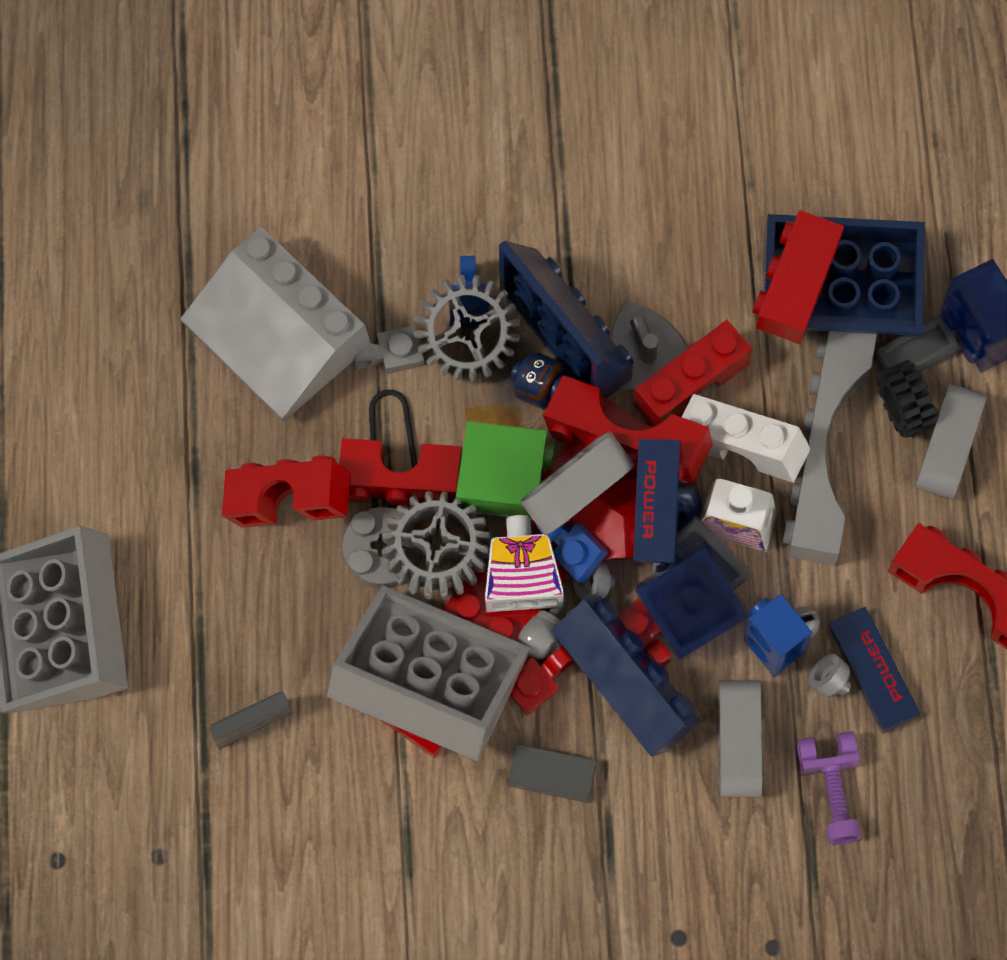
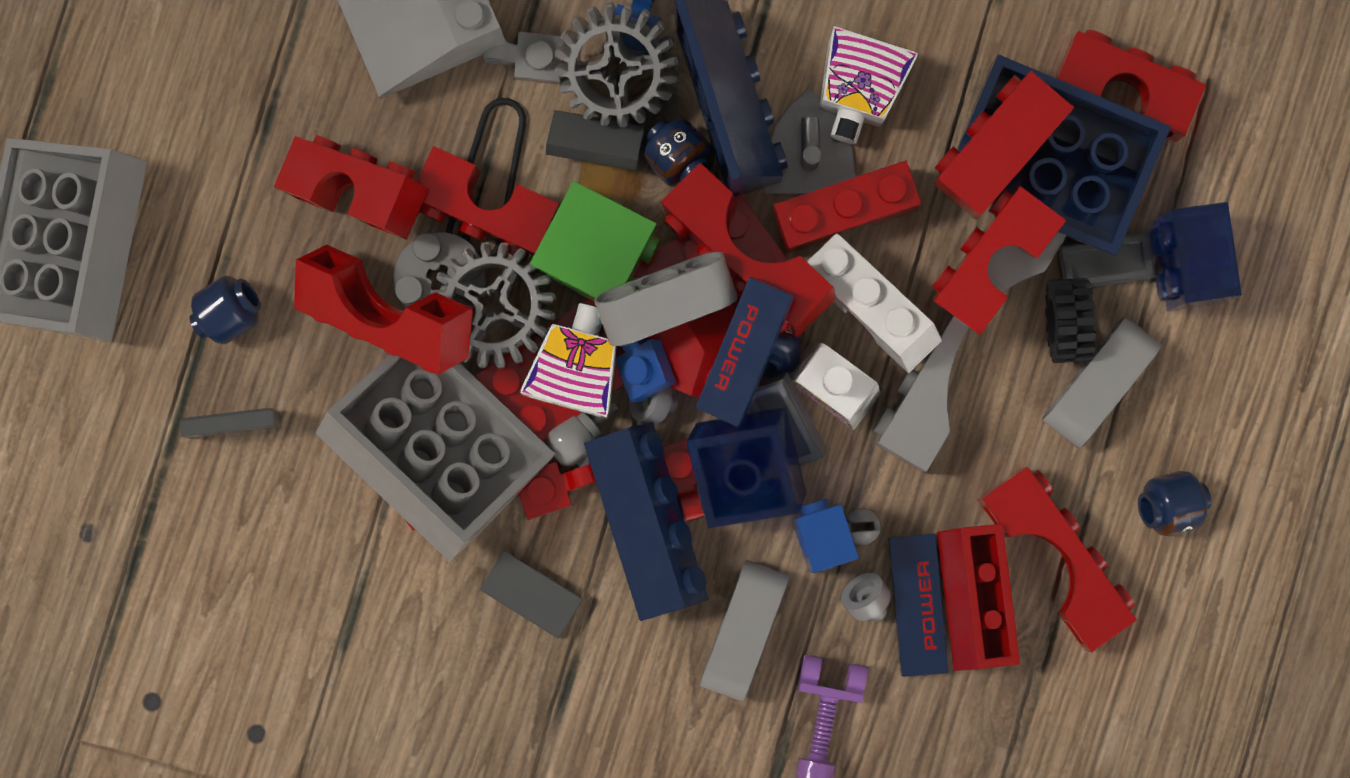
camera: 20 degrees right, 15 degrees up
none -> dark blue head [189,275,261,344]
none -> red arch [294,244,473,375]
none -> dark grey tile [546,110,645,170]
none -> torso [819,26,918,144]
none -> red arch [931,186,1066,335]
none -> red brick [937,523,1020,671]
none -> red arch [1055,30,1206,143]

